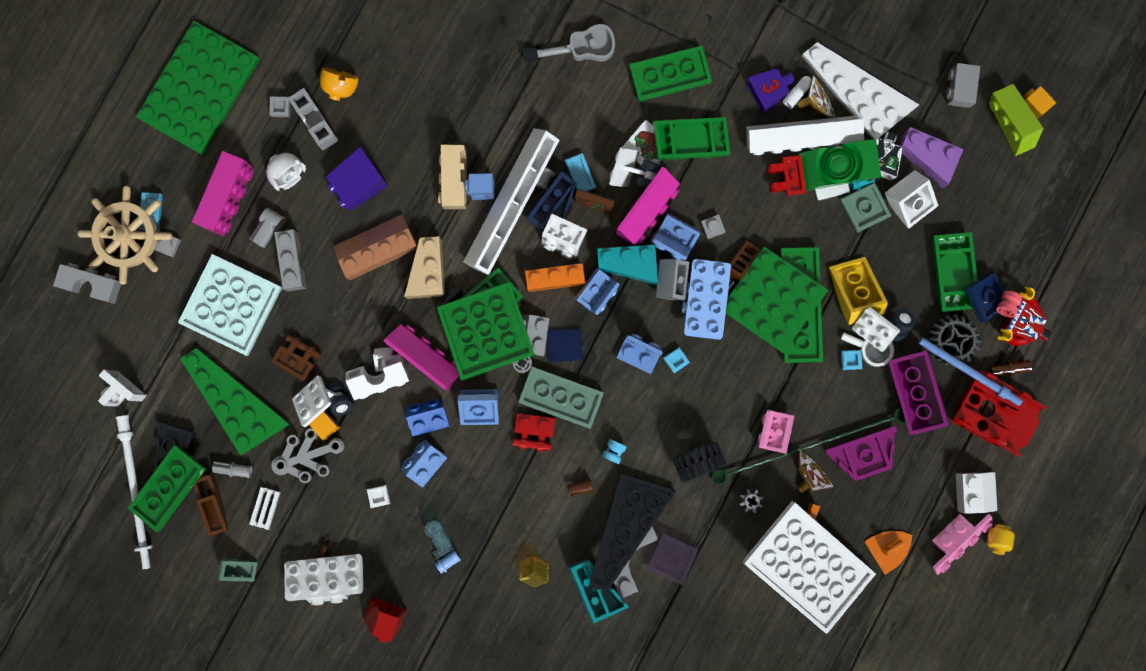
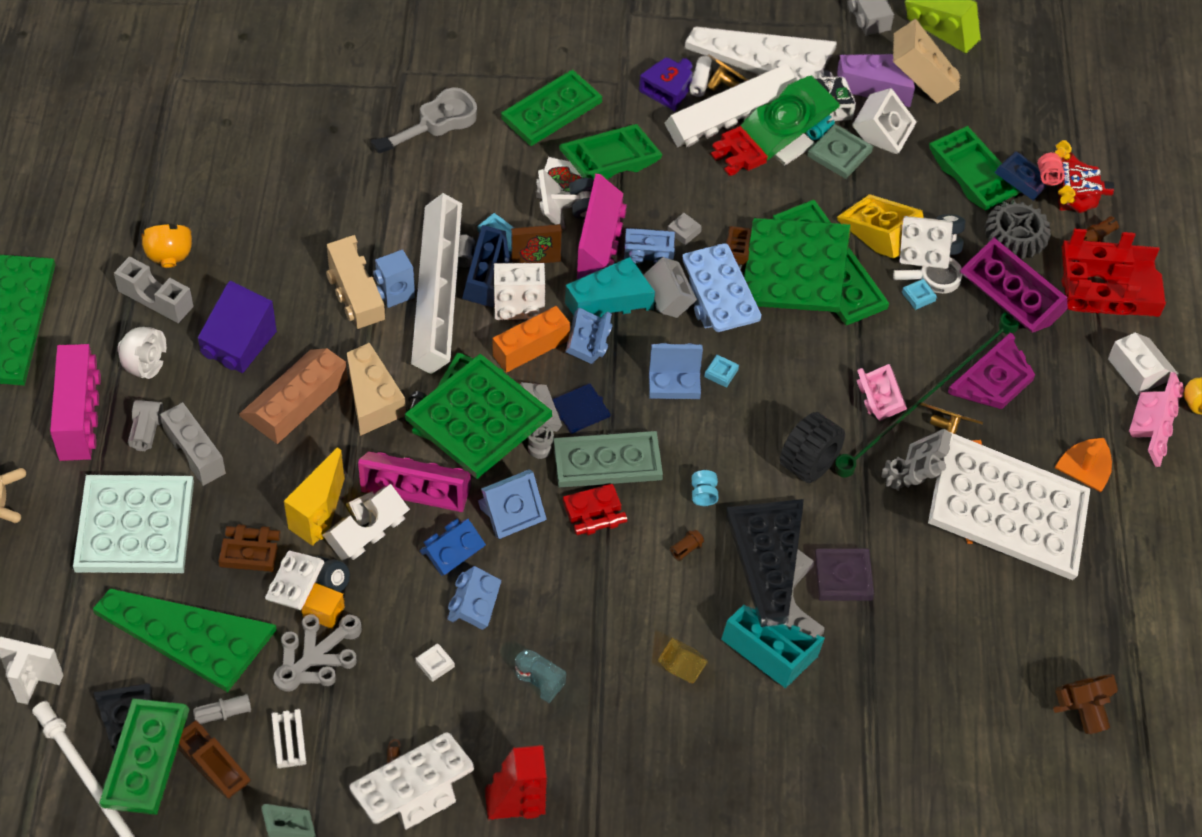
camera: 30 degrees left, 30 degrees down
light grey plate [155,237,181,258] -> none
light grey plate [269,97,291,117] -> none
light blue pin [435,550,461,573] -> none
medium blue bar [918,337,1023,406] -> none
none -> yellow slope [284,448,344,546]
none -> tan wedge [893,19,960,104]
none -> light grey plate [904,429,952,485]

